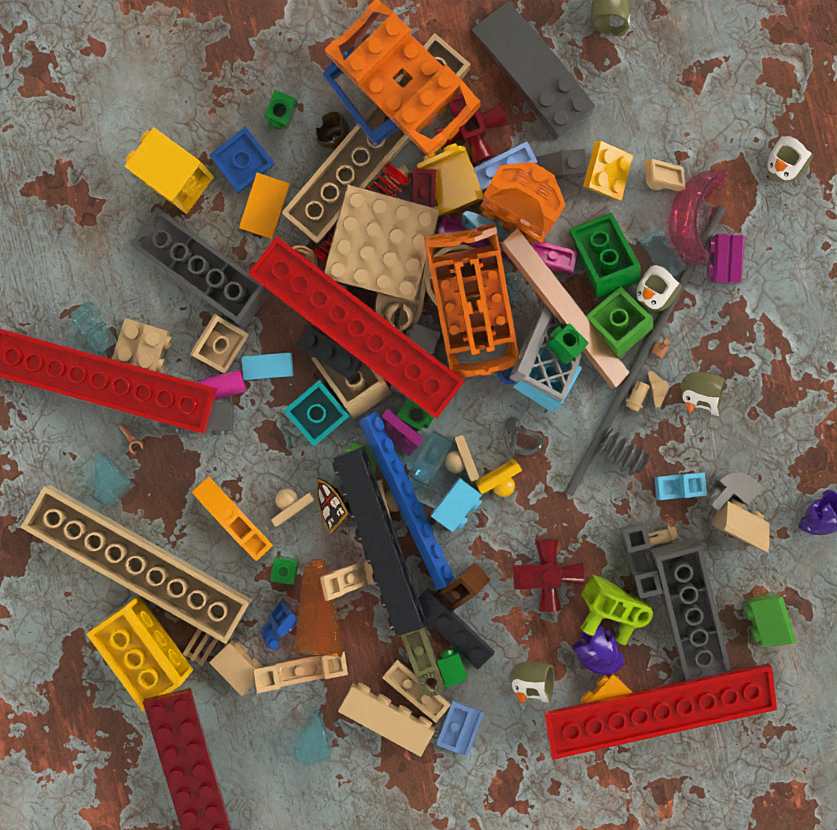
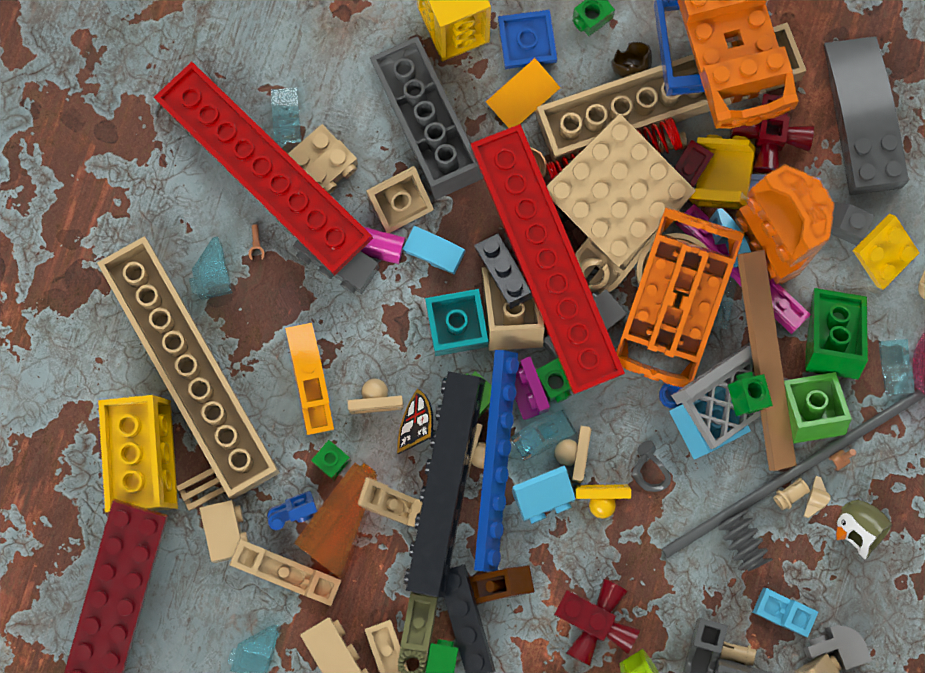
camera: 30 degrees right, 10 degrees down
piece [636,265,682,313] -> none

